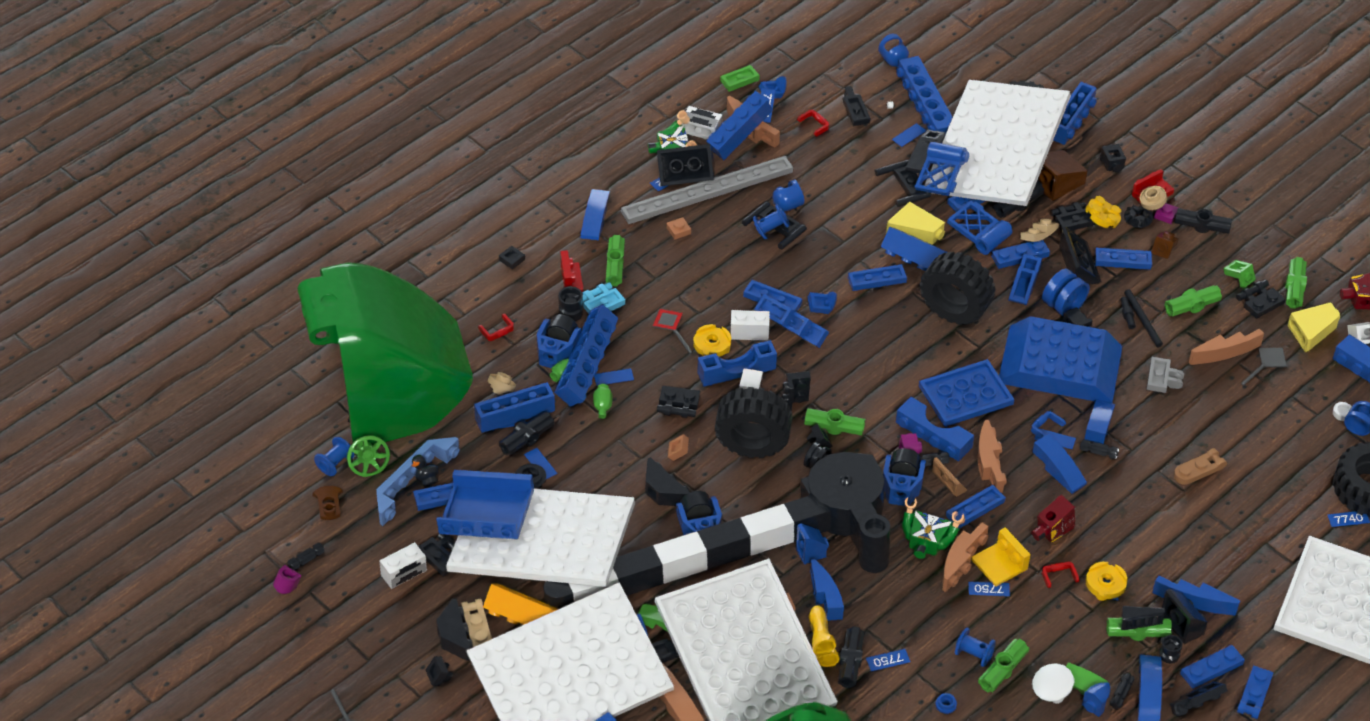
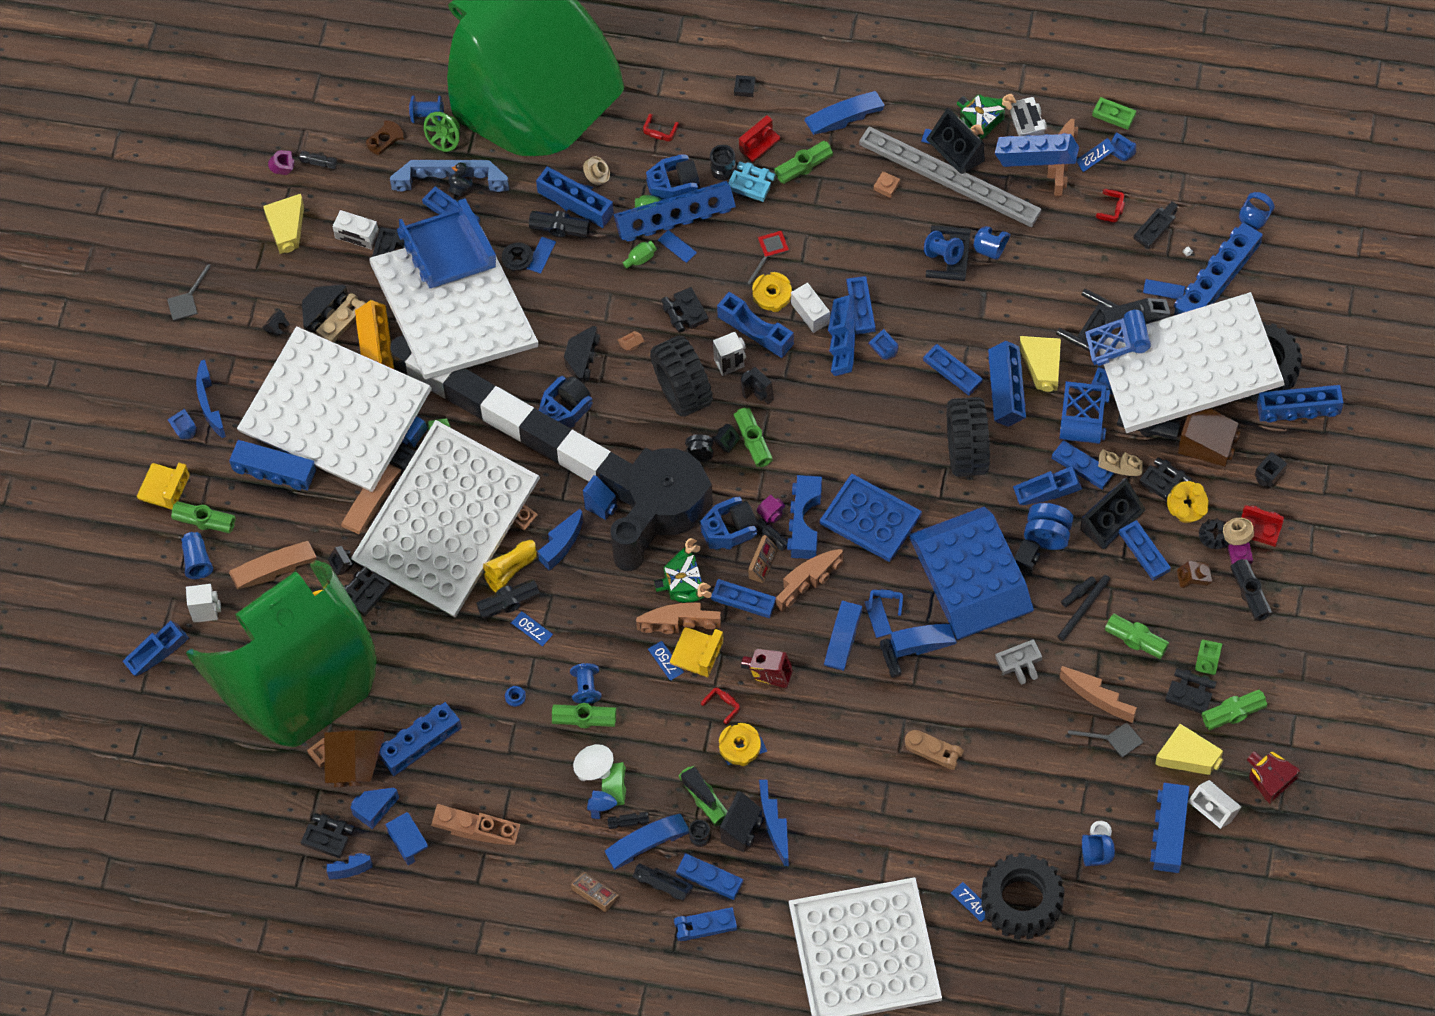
camera: 60 degrees right, 15 degrees up
none -> light yellow slope [263,194,304,254]

